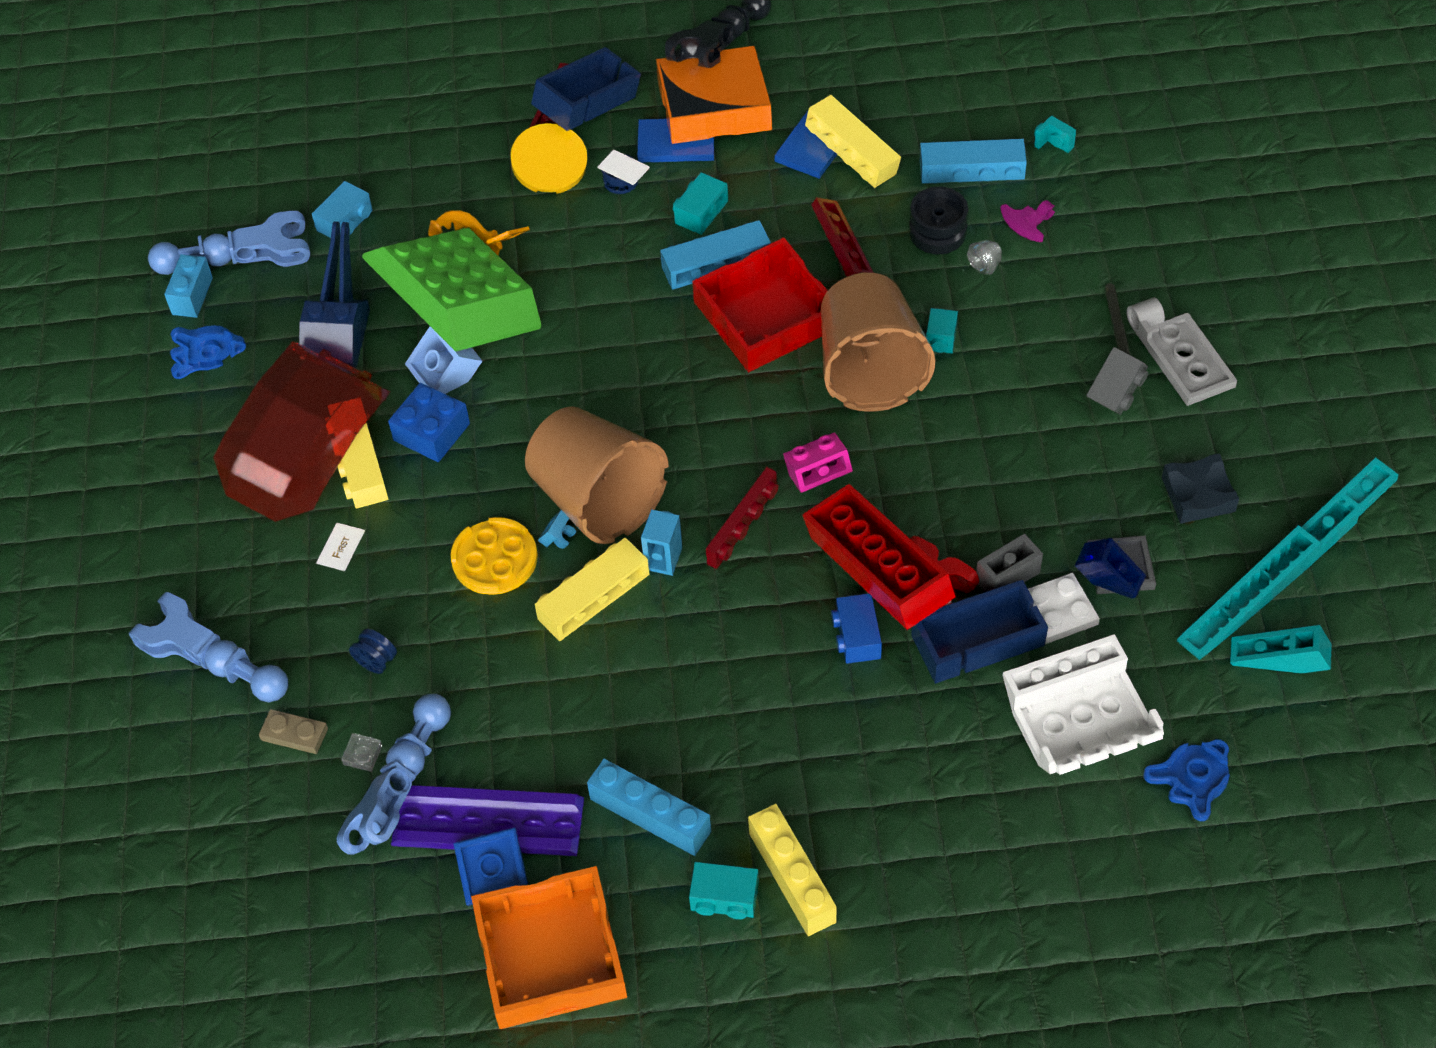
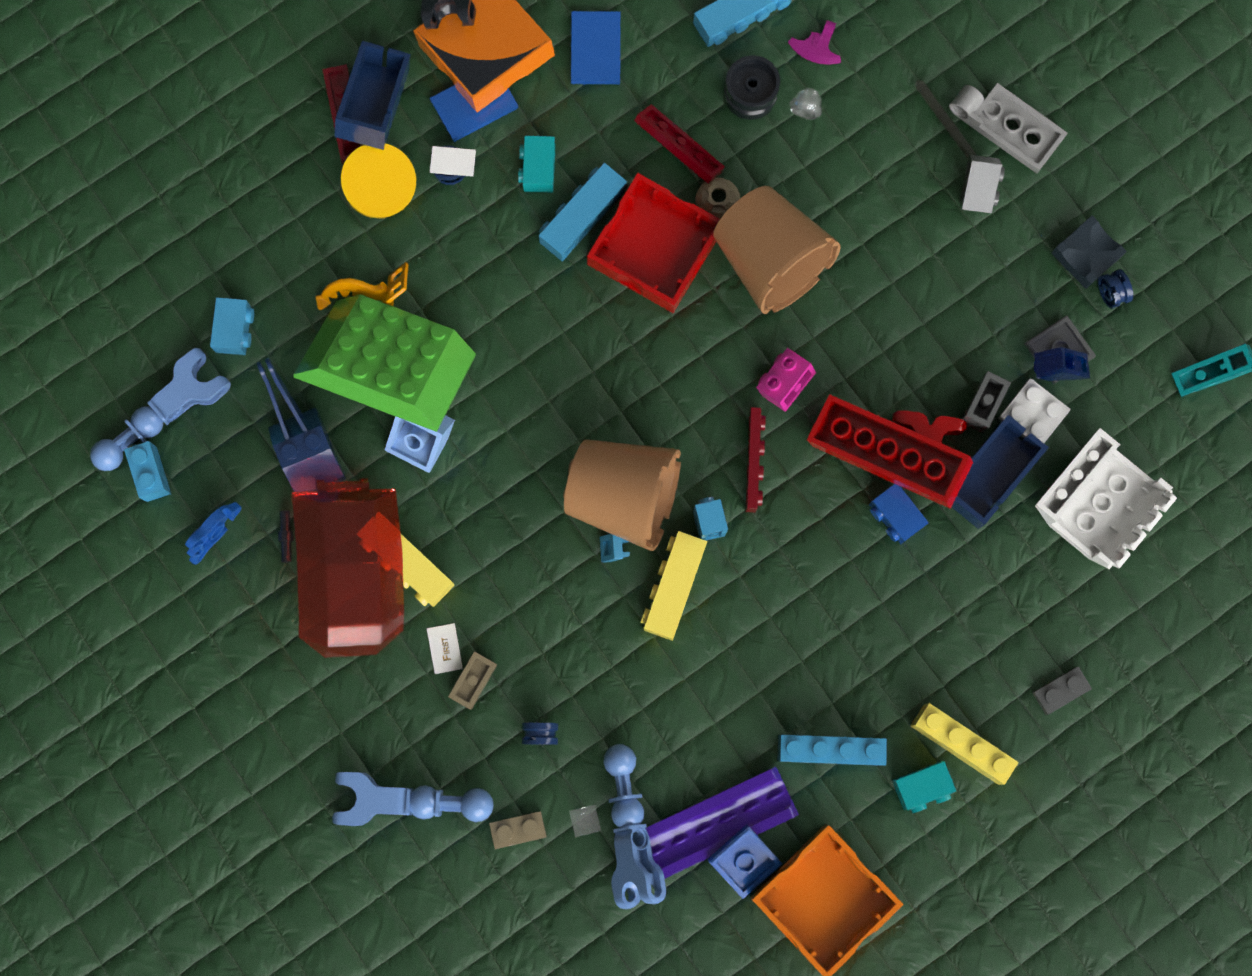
camera: 35 degrees left, 25 degrees up
blue brick [388,382,470,463] -> none
yellow tile [451,517,538,595] -> none
light yellow brick [805,95,901,188] -> none
teal brick [926,308,958,354] -> none
blue tile [1143,739,1230,821] -> none
teal slope [1177,457,1399,660] -> none
none -> dark tan plate [448,652,497,710]
none -> dark grey plate [1032,666,1092,715]
none -> dark blue wheel [1098,269,1133,309]

